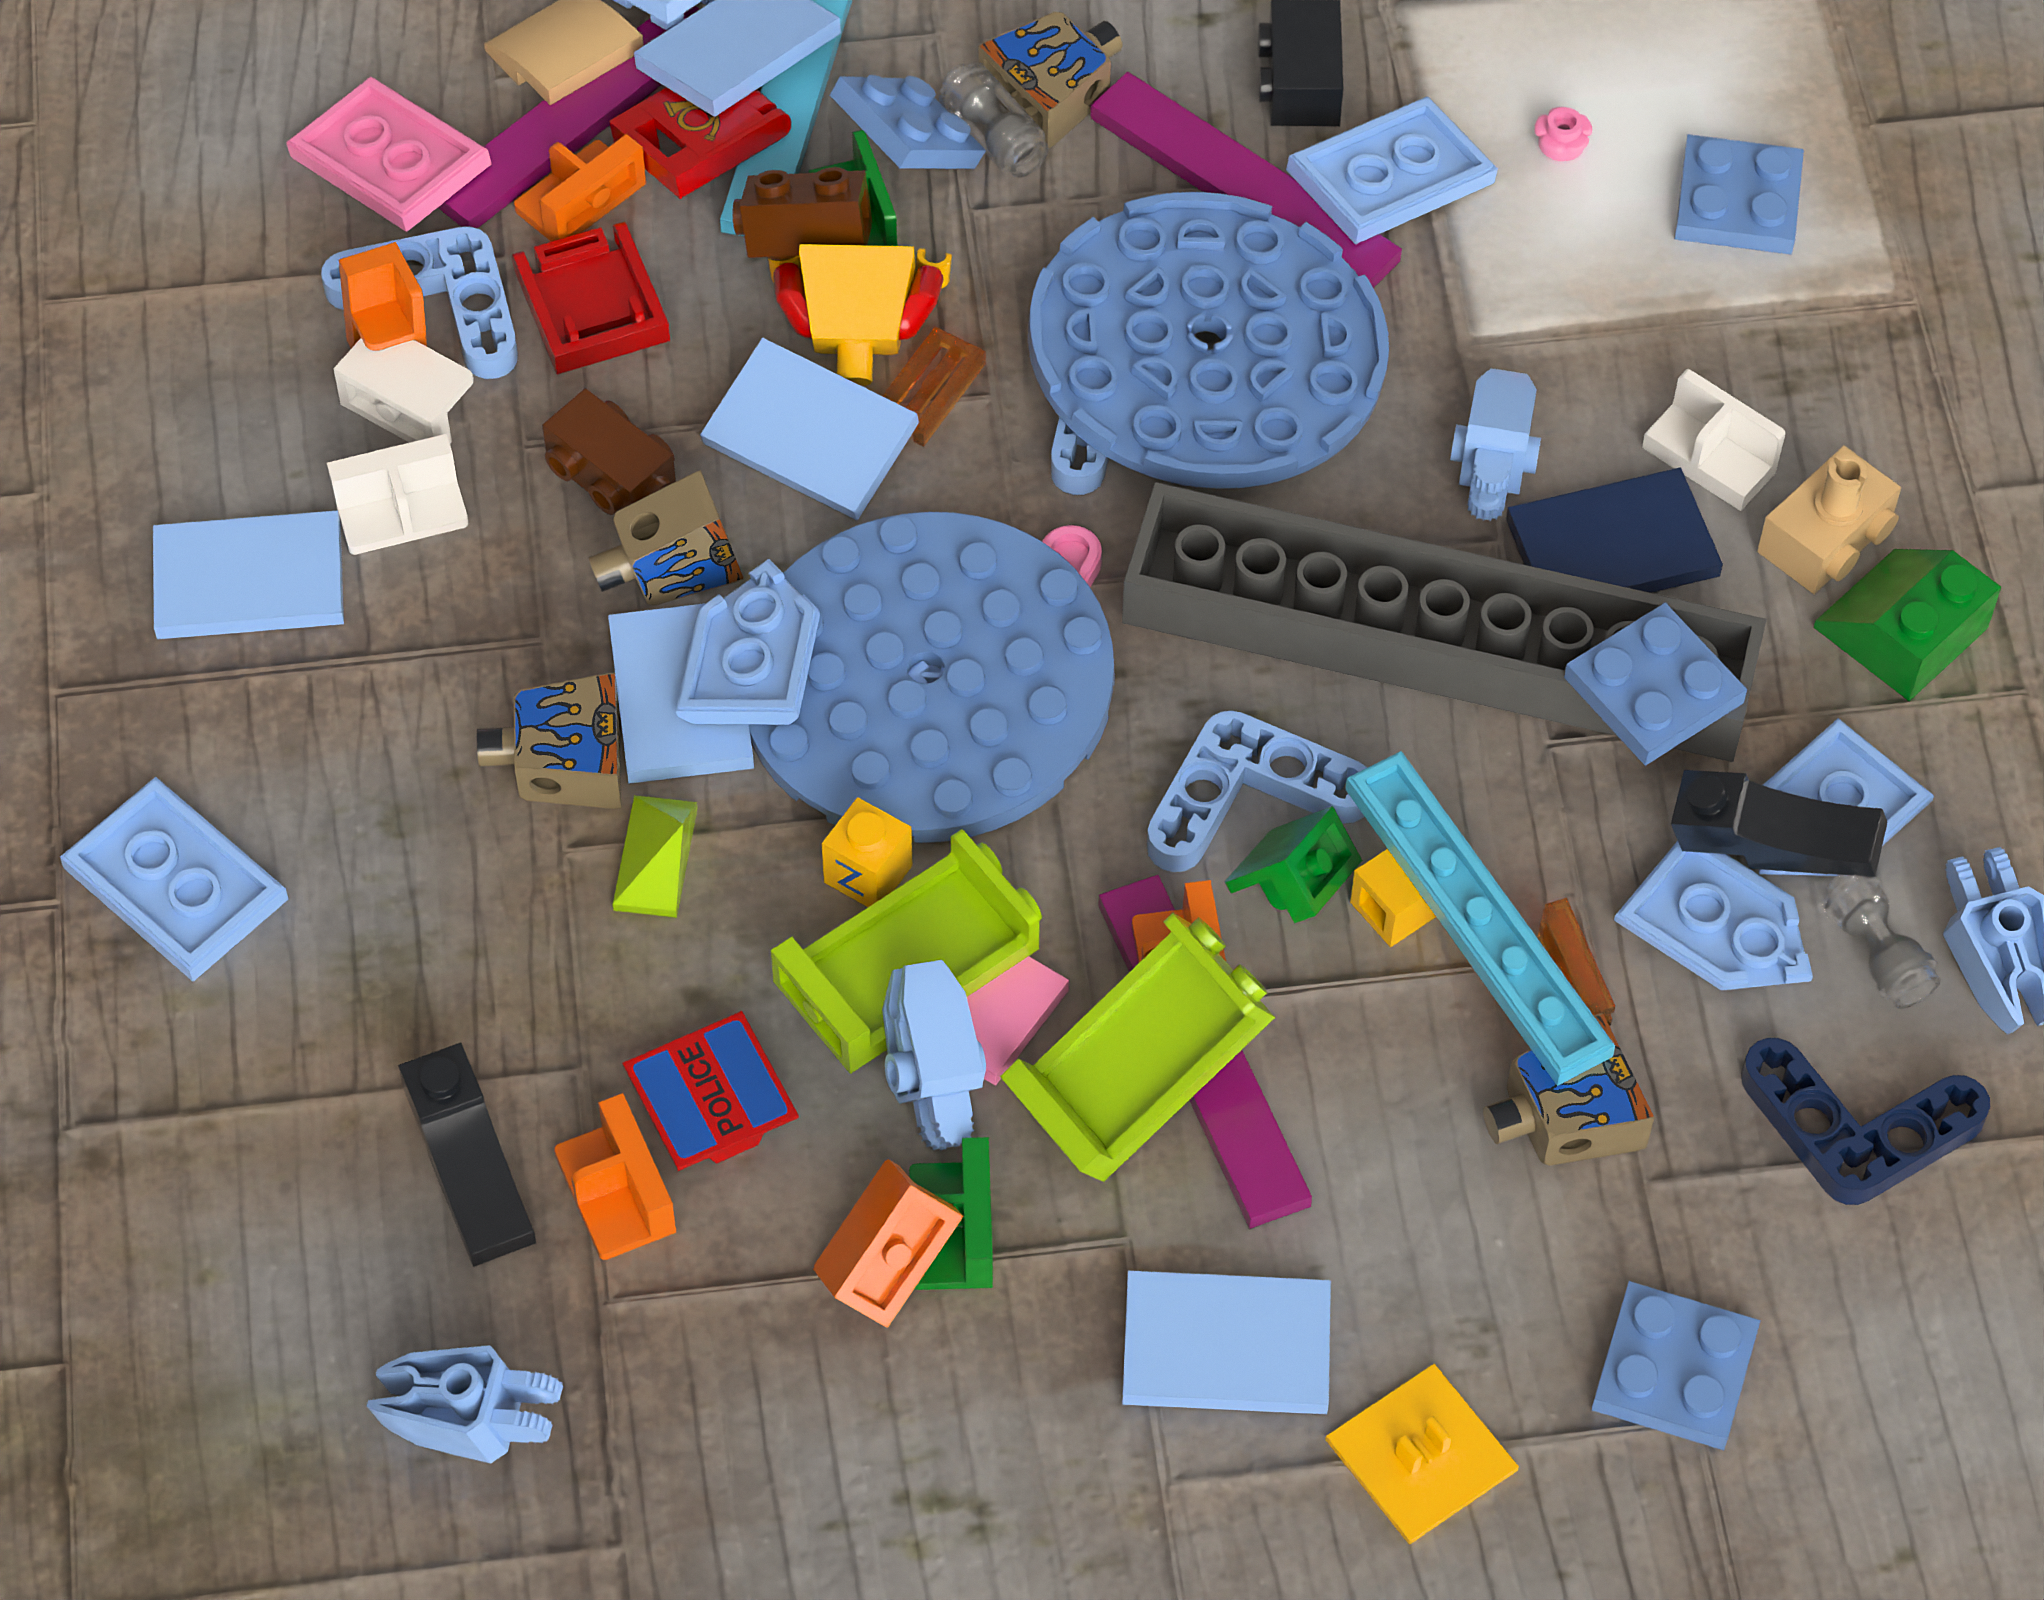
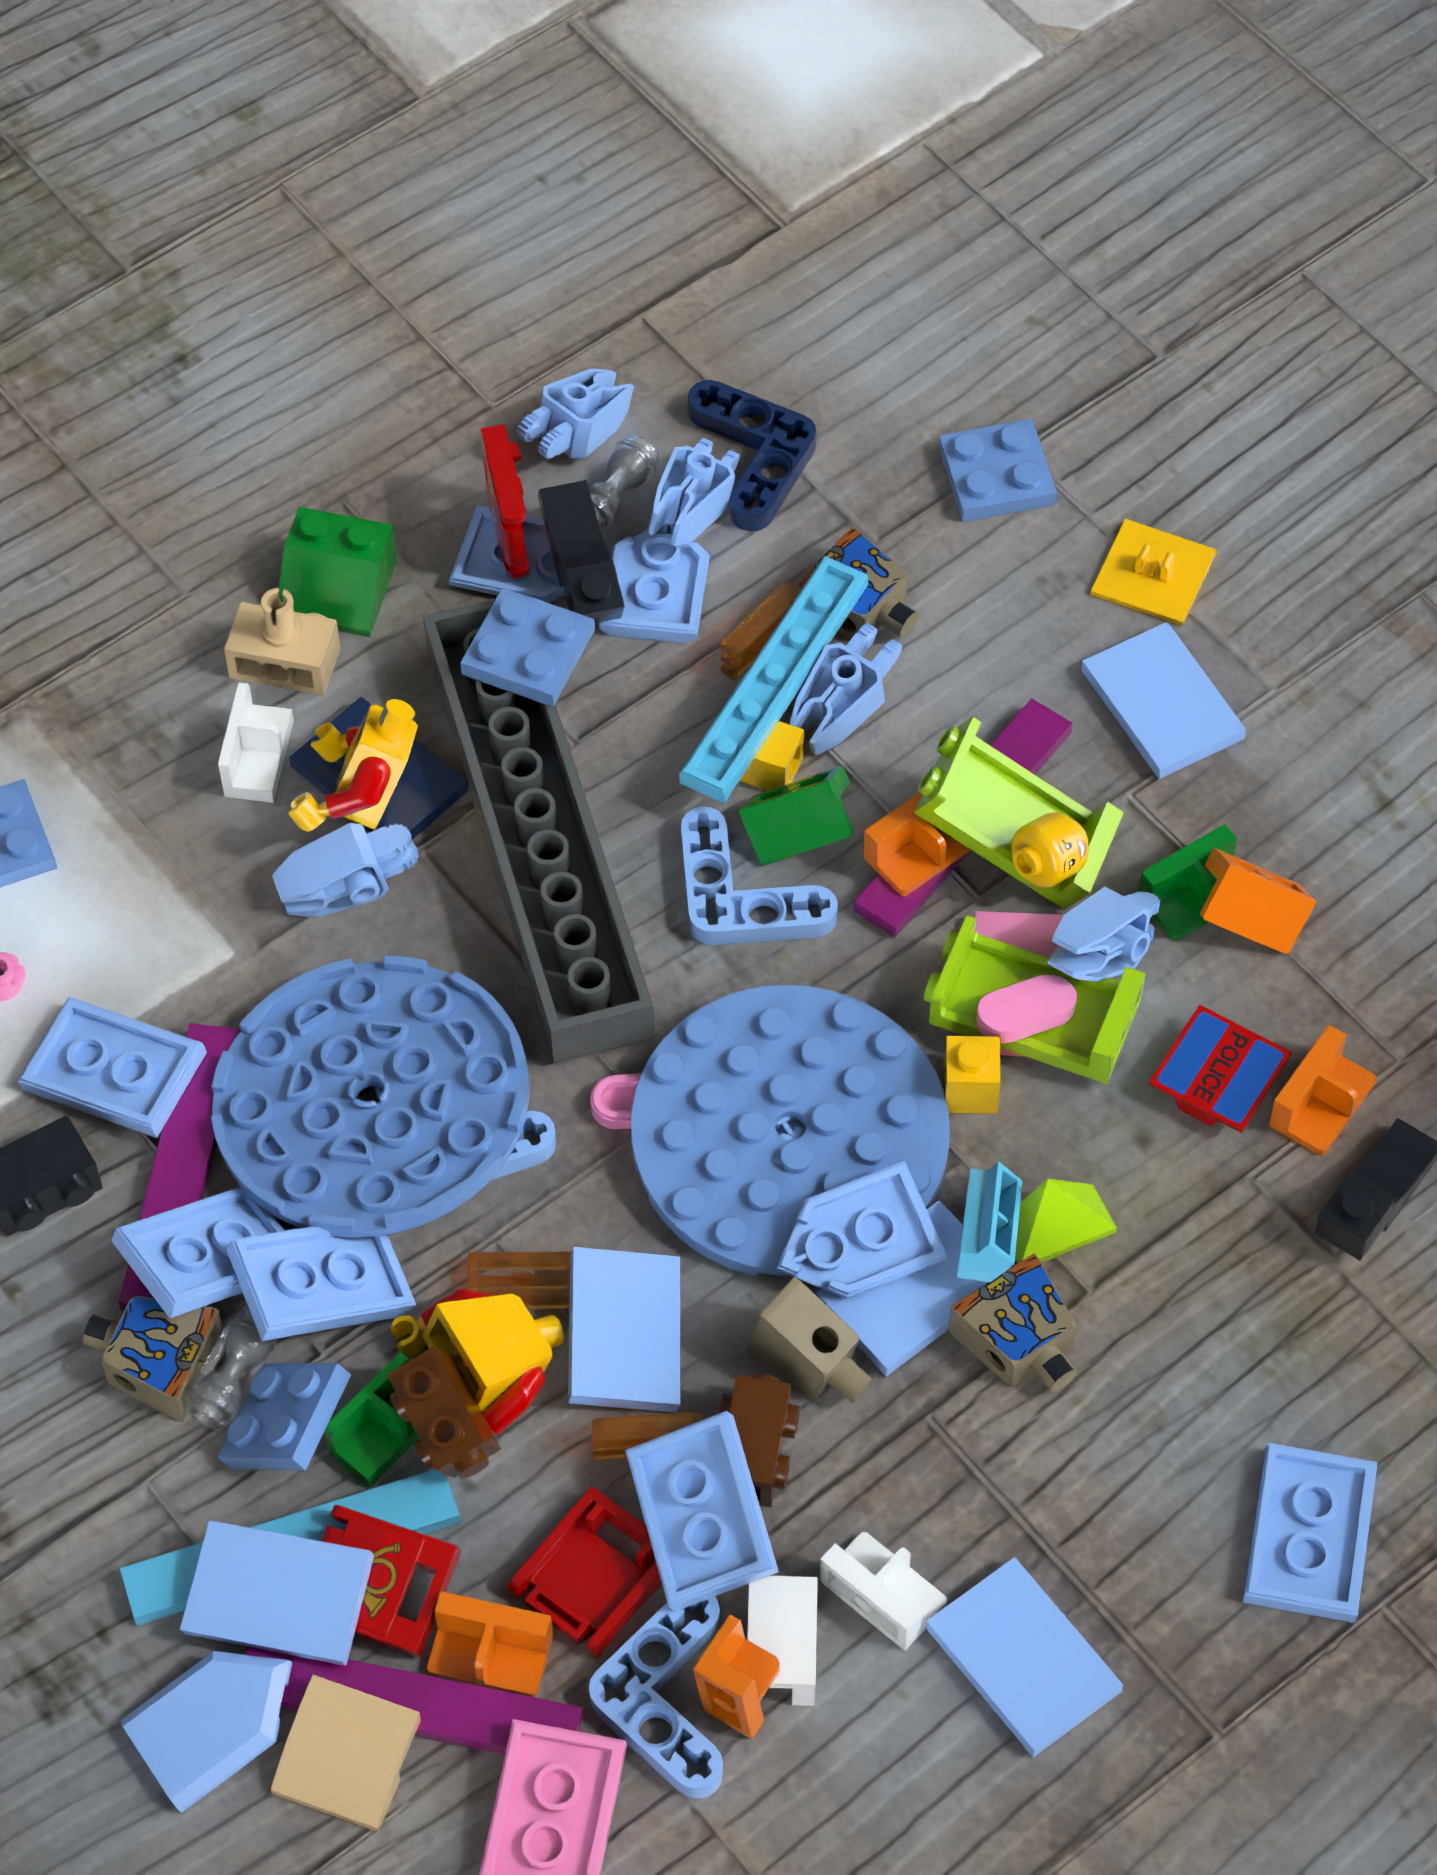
camera: 120 degrees left, 0 degrees up
none -> light blue tile [111,1187,285,1318]
none -> light blue tile [226,1226,416,1341]
none -> torso [288,699,418,832]
none -> red container [480,424,530,579]
none -> clear orange tile [592,1411,703,1461]
none -> light blue tile [625,1411,779,1611]
none -> light blue hinge [648,438,740,546]
none -> light blue hinge [790,622,903,755]
none -> medium azure piece [957,1161,1023,1282]
none -> bright pink tile [976,974,1077,1043]
none -> yellow head [1011,812,1088,888]

